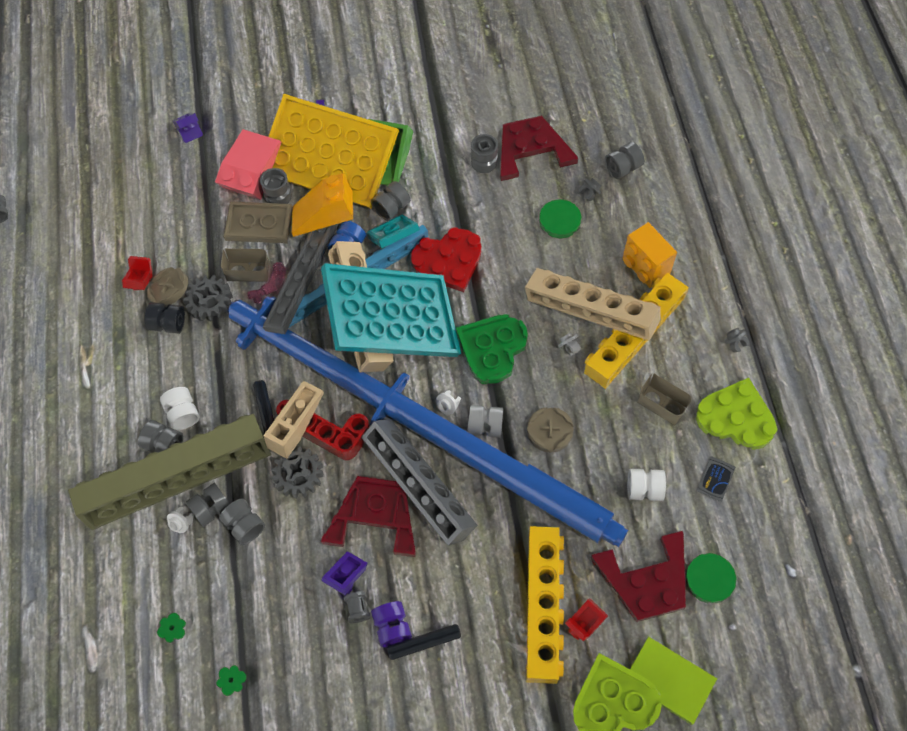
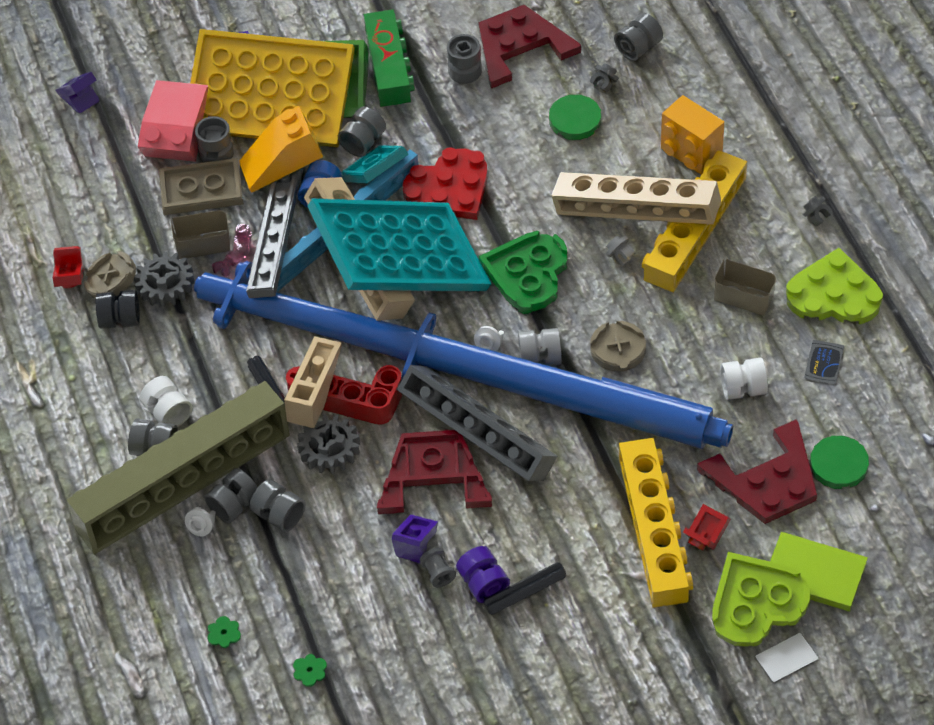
camera: 10 degrees left, 10 degrees down
none -> green brick [363,9,415,107]

